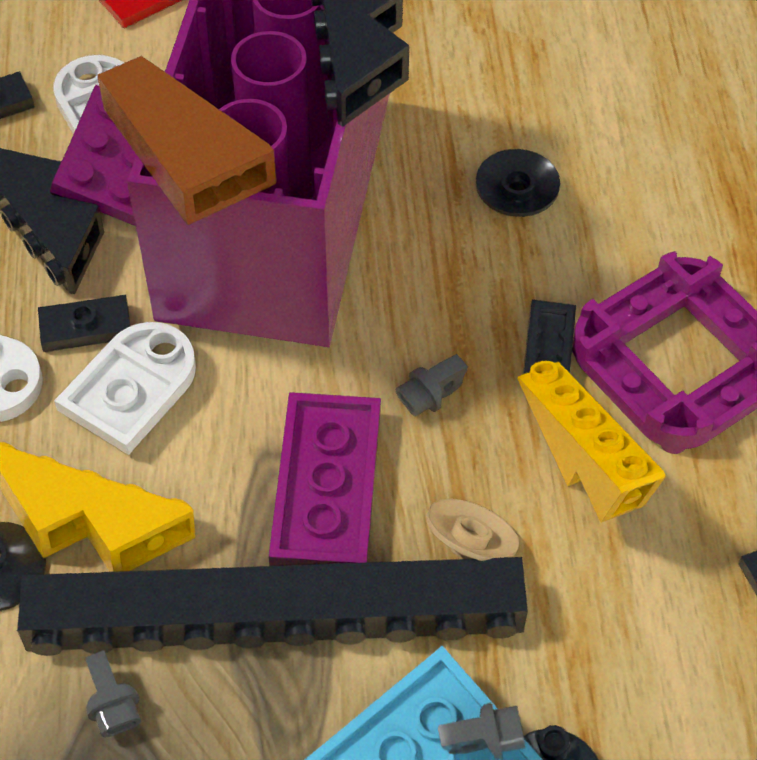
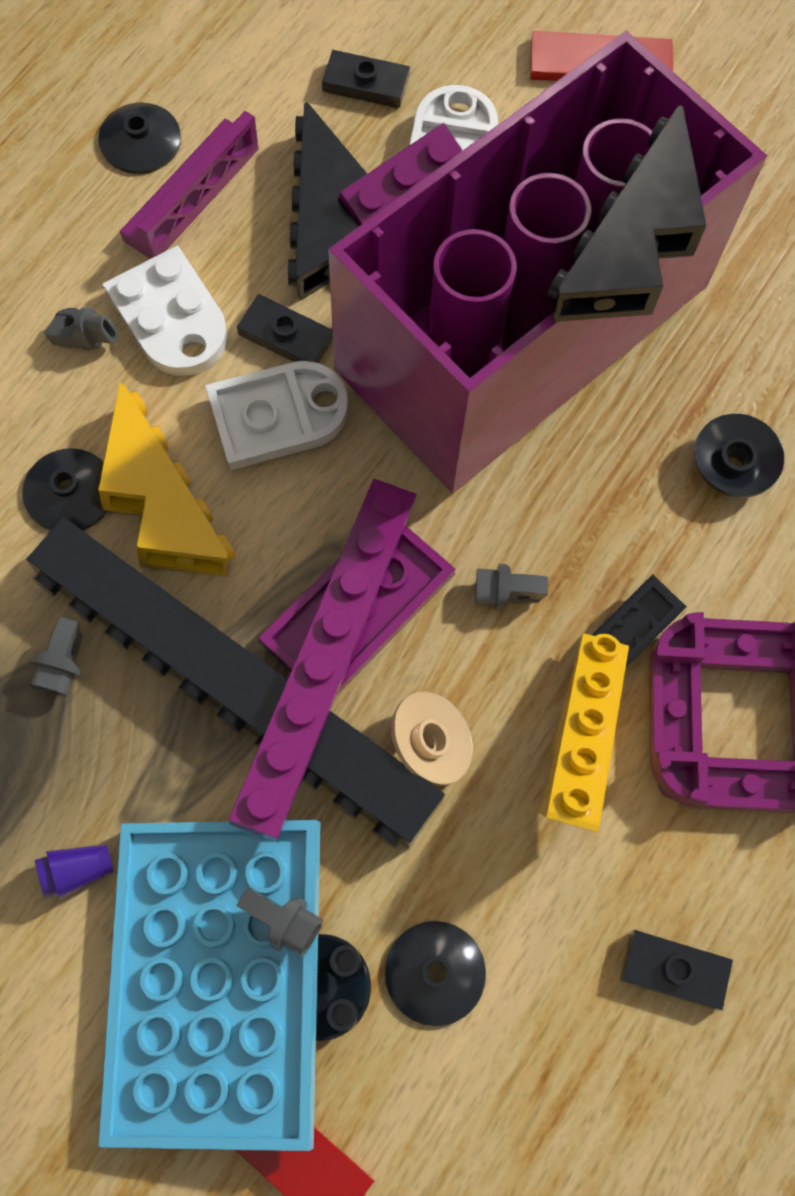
camera: 35 degrees right, 15 degrees up
dark orange slope [97,56,276,226] -> none
none -> magenta plate [229,478,417,842]
none -> black dish [385,921,486,1026]

